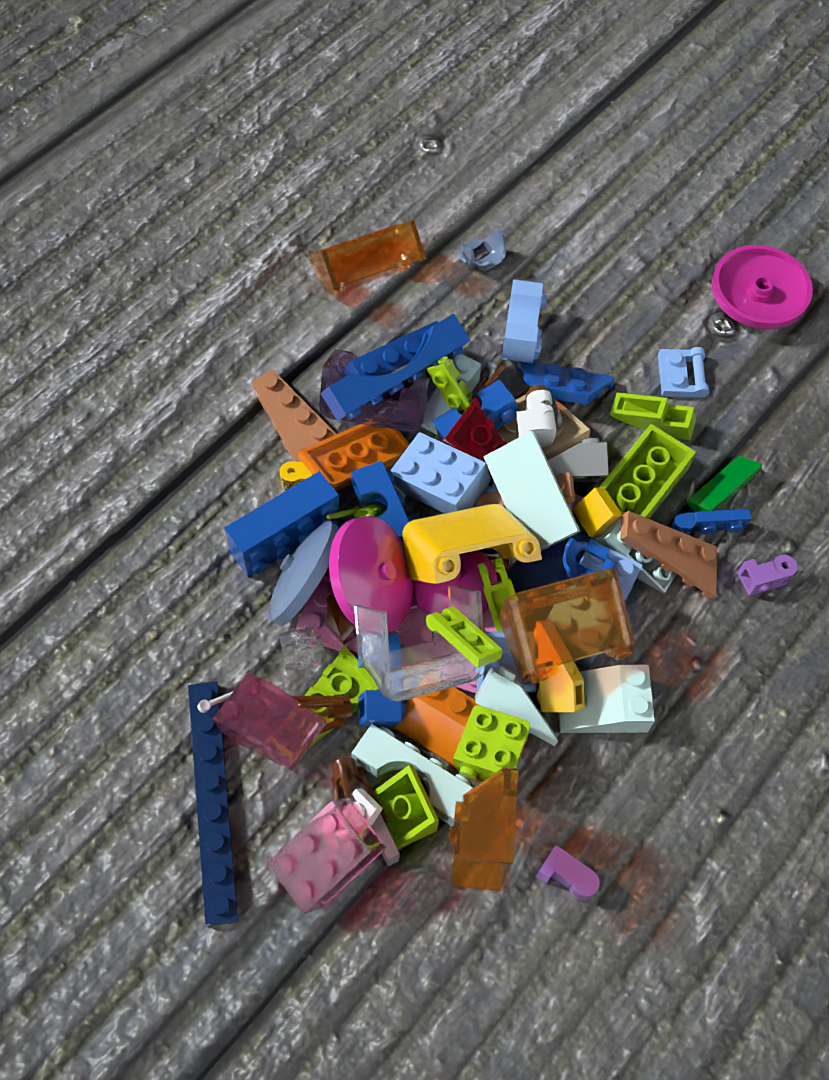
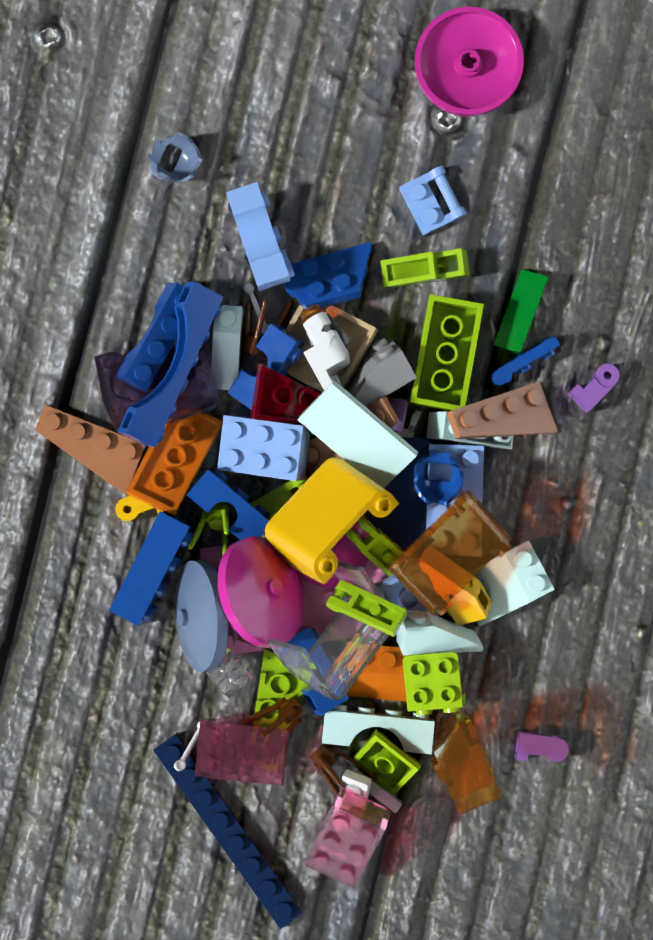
camera: 20 degrees left, 25 degrees up
clear orange windscreen [308,220,426,295] -> none
lime hinge [426,356,473,411] -> none
yellow piece [572,488,623,537] -> none

